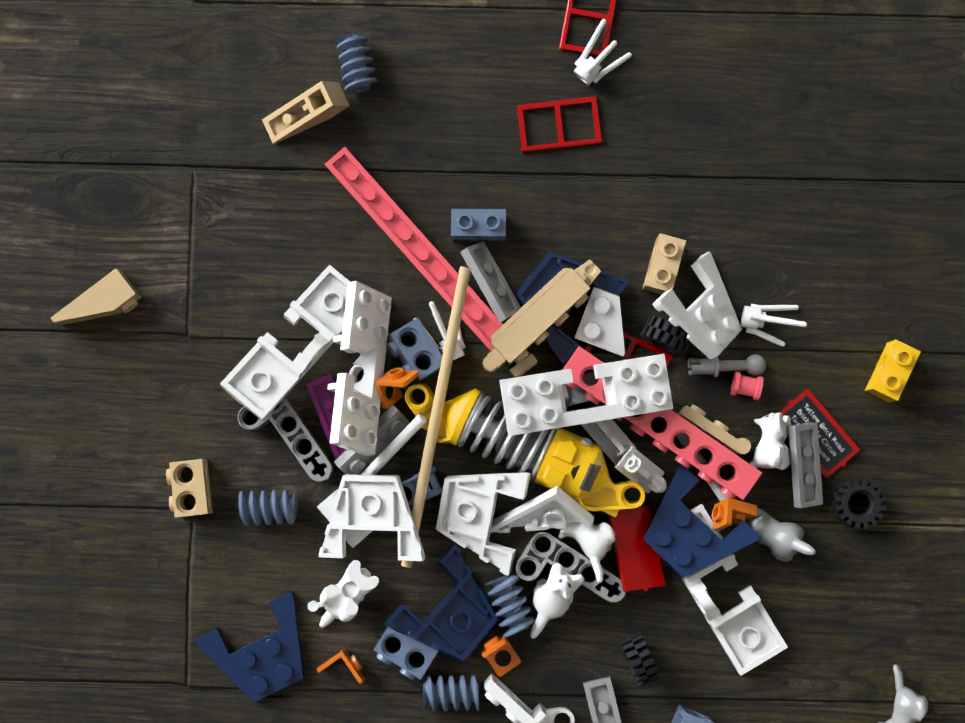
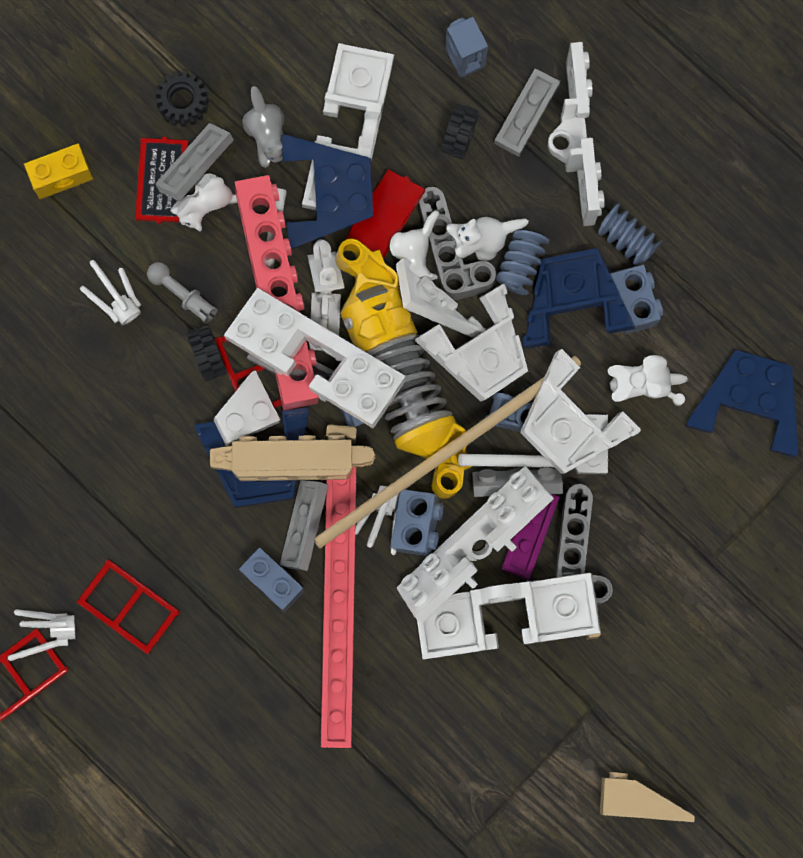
camera: 140 degrees left, 5 degrees down
tan brick [166,459,213,518] -> none
sand blue piece [238,489,298,526] -> none
tan slope [262,81,350,144] -> none
orange bracket [316,648,365,684] -> none
sand blue piece [335,33,377,94] -> none
orange bracket [375,368,419,409] -> none
orange bracket [482,636,521,677] -> none
tan brick [642,233,686,295] -> none
white wing [652,251,742,359] -> none
tan plate [678,405,751,455] -> none
orange bracket [711,498,757,531] -> none
coral bush [730,371,763,401] -> none

